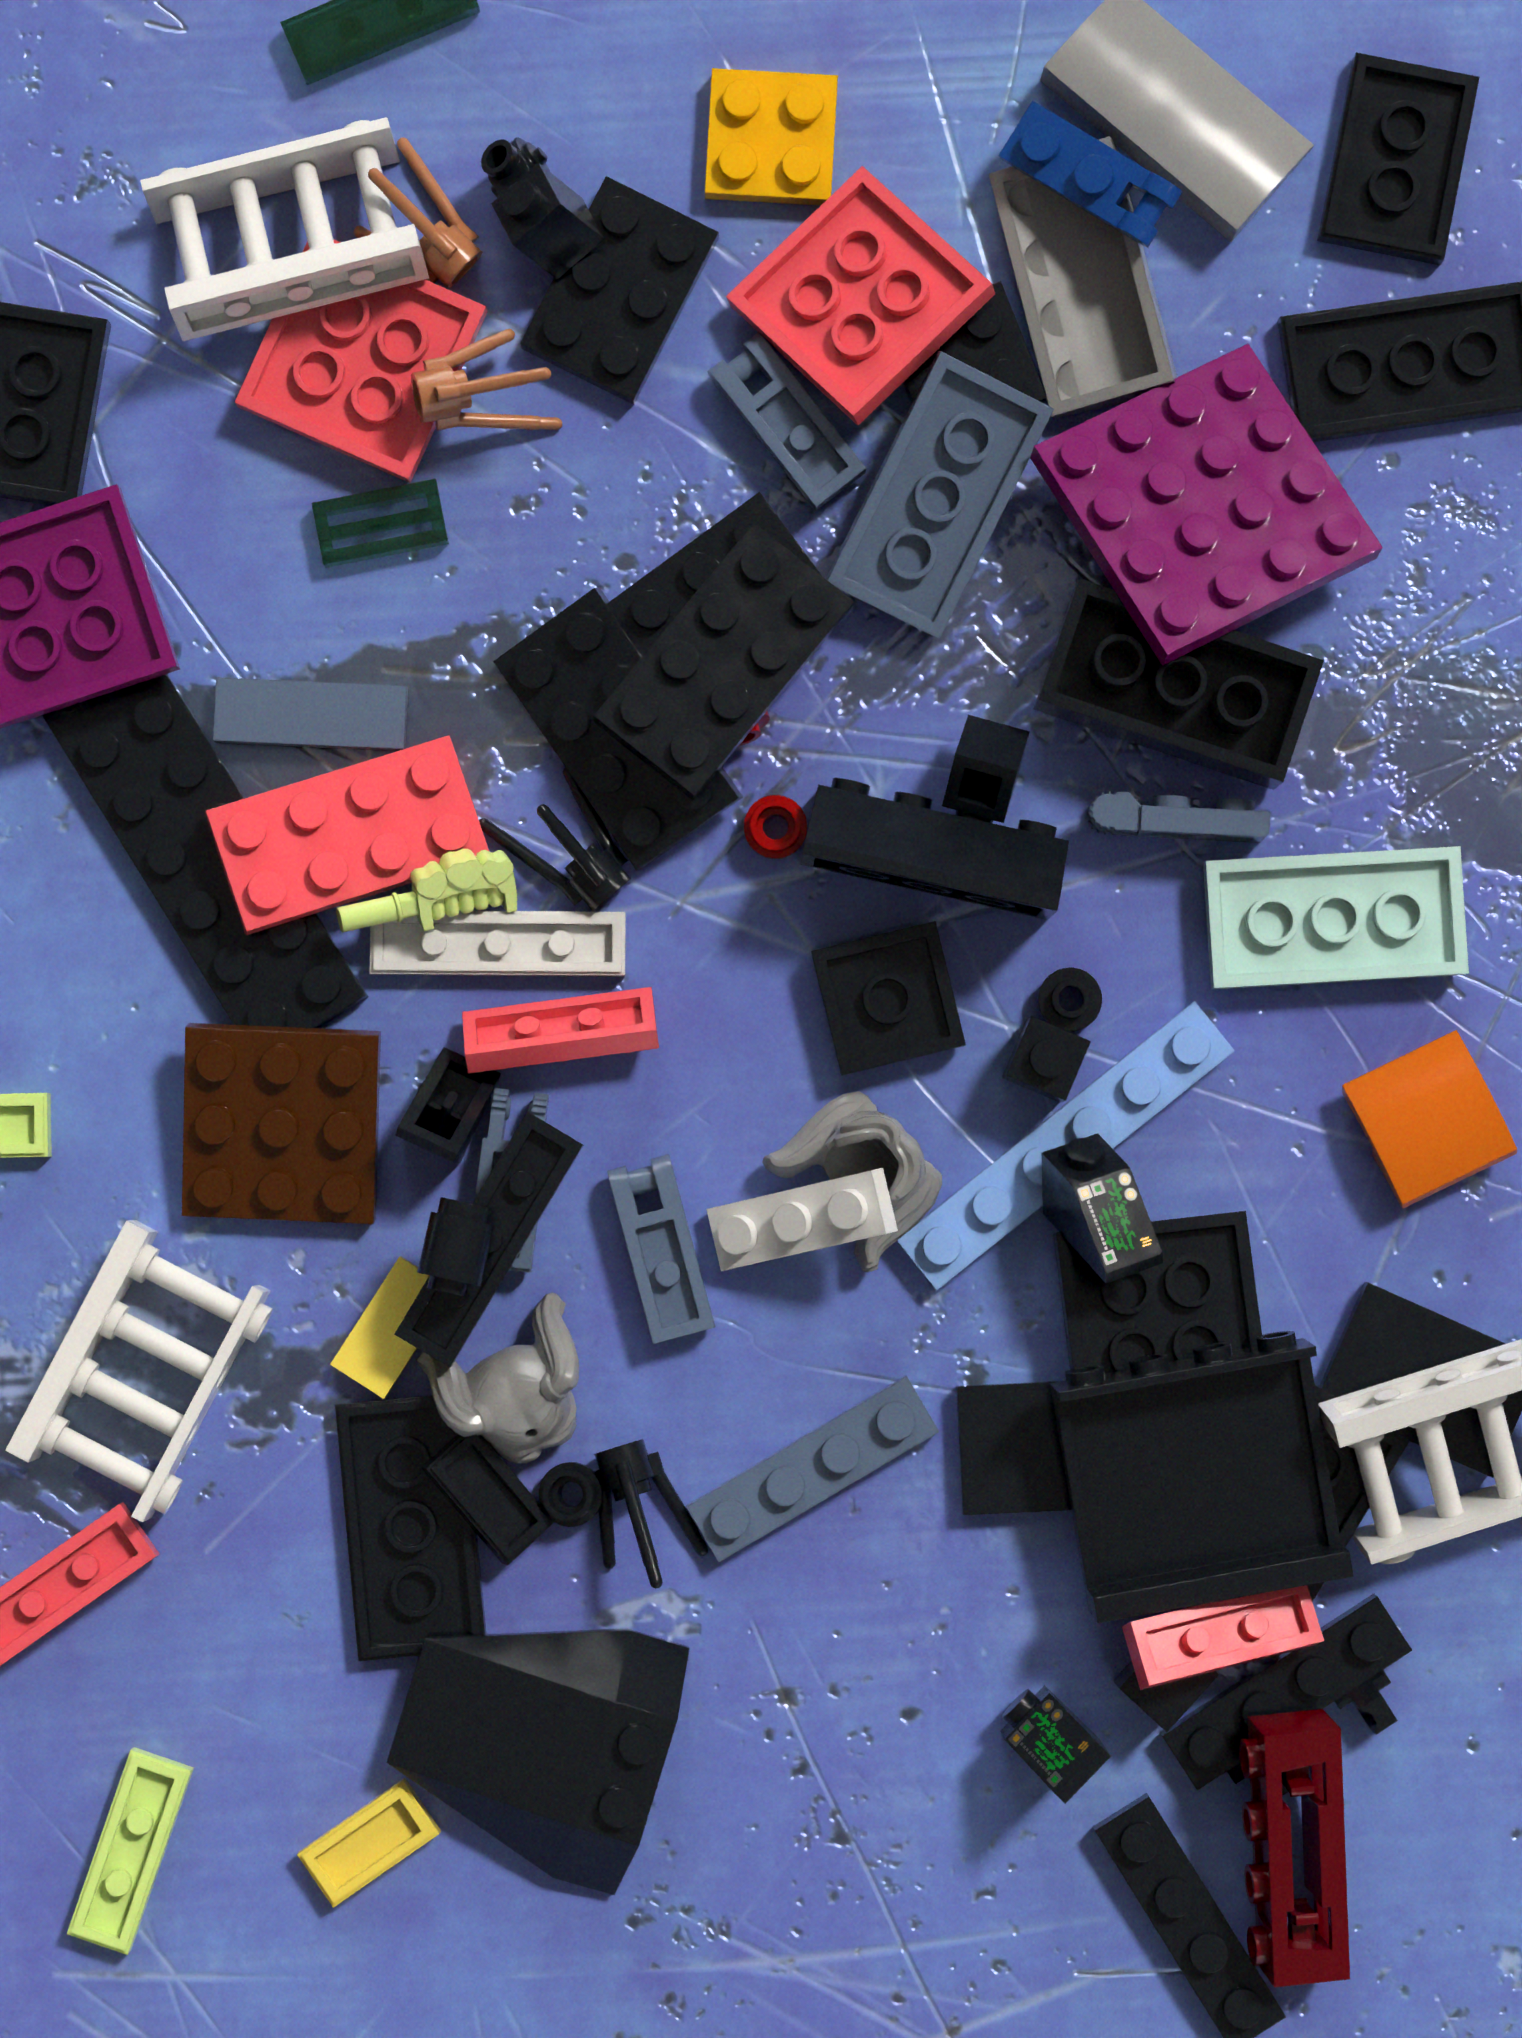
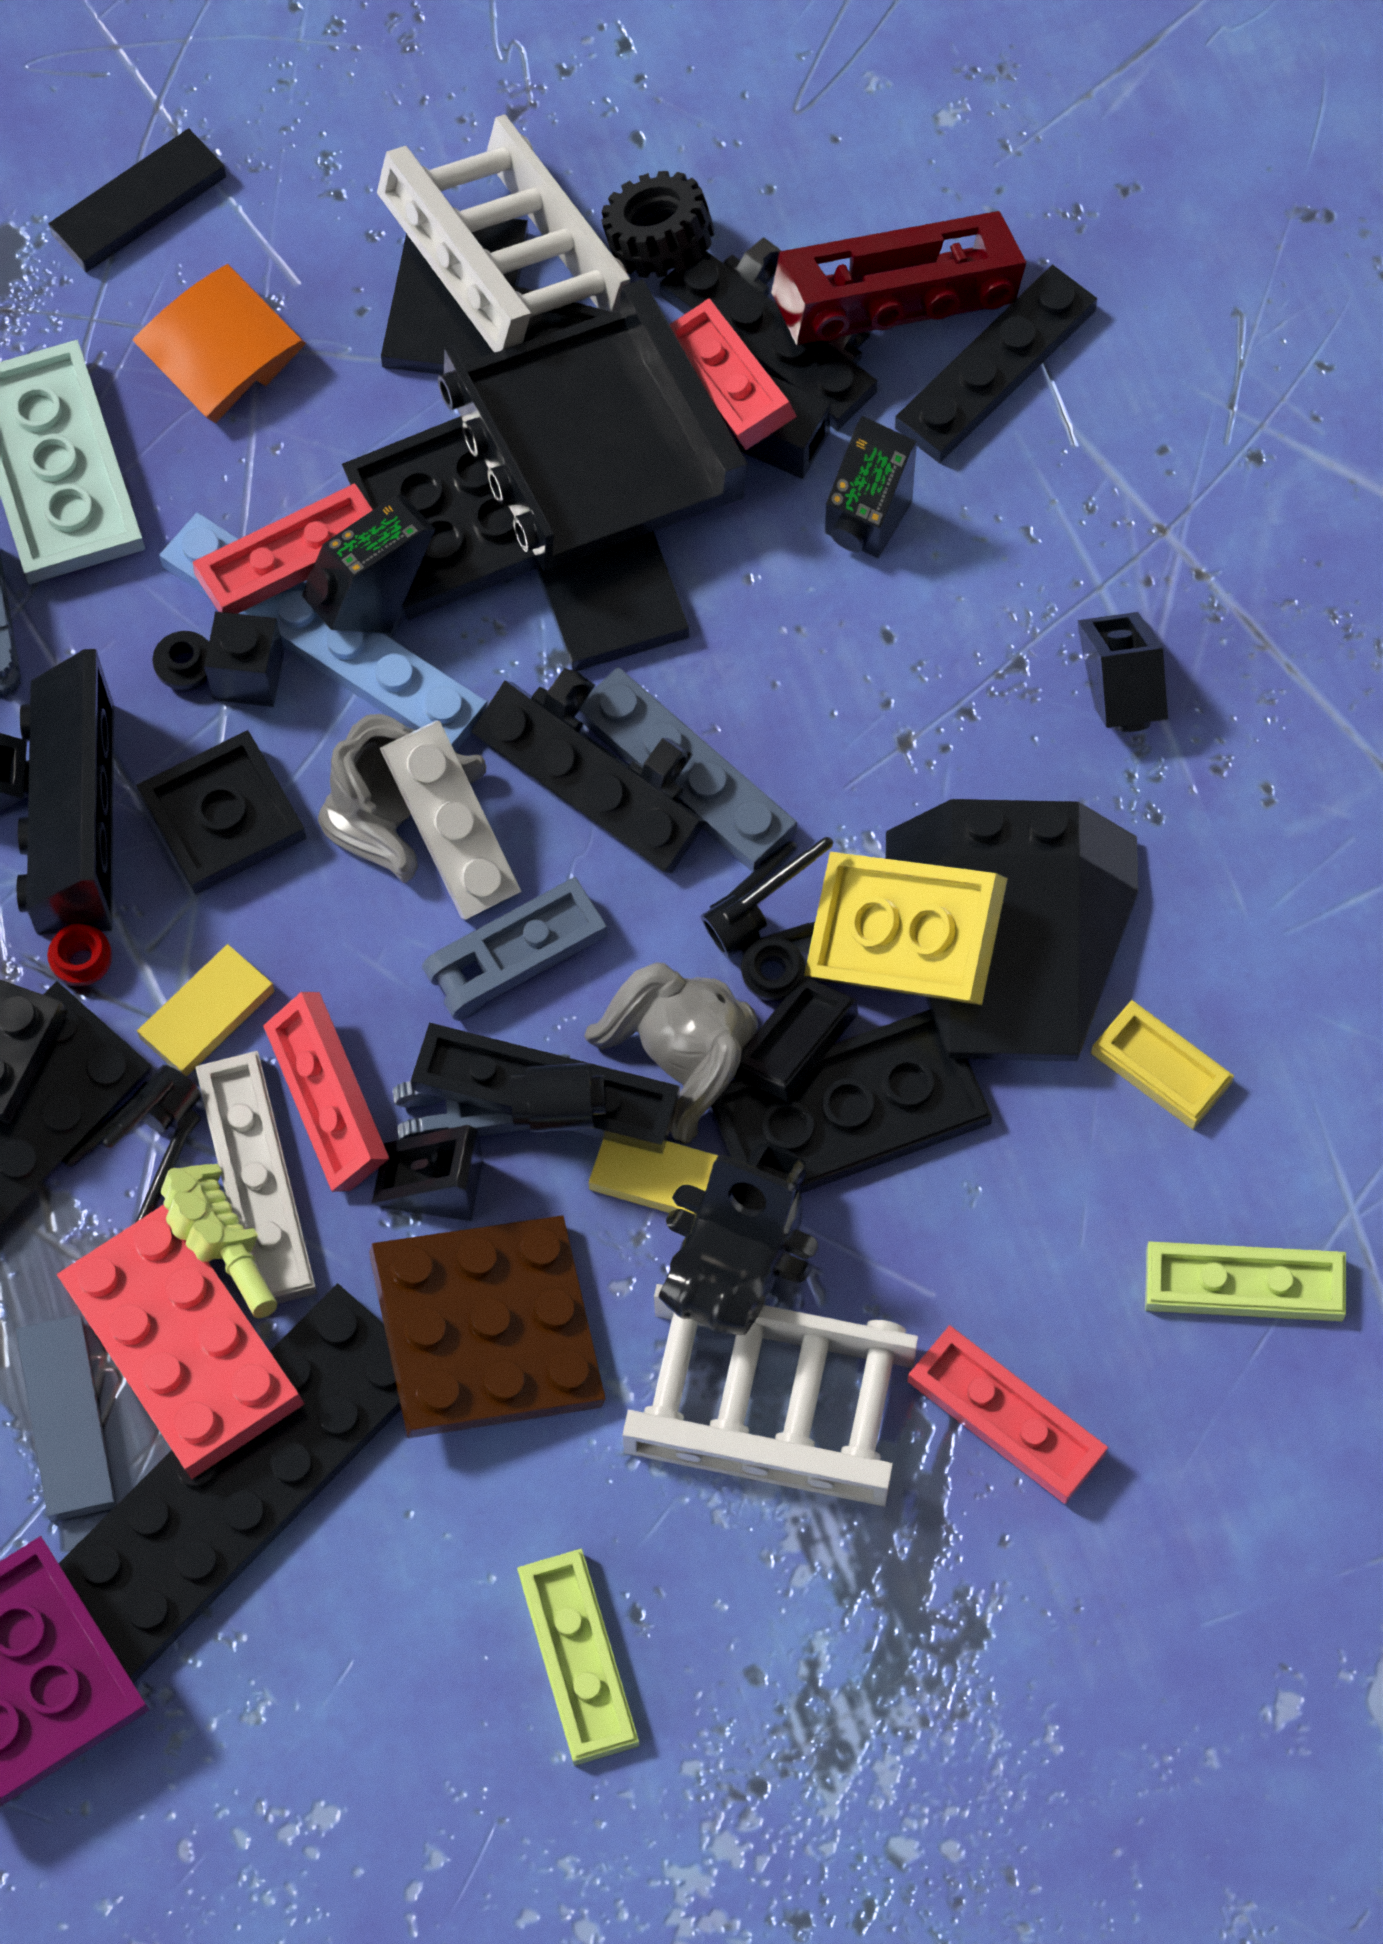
camera: 100 degrees left, 20 degrees down
none -> light yellow tile [137,944,275,1077]
none -> coral plate [193,483,373,614]
none -> black hinge [471,668,707,873]
none -> black tyre [601,171,714,278]
none -> black piece [658,1144,818,1335]
none -> light yellow plate [804,852,1008,1005]
none -> black slope [1078,612,1168,732]

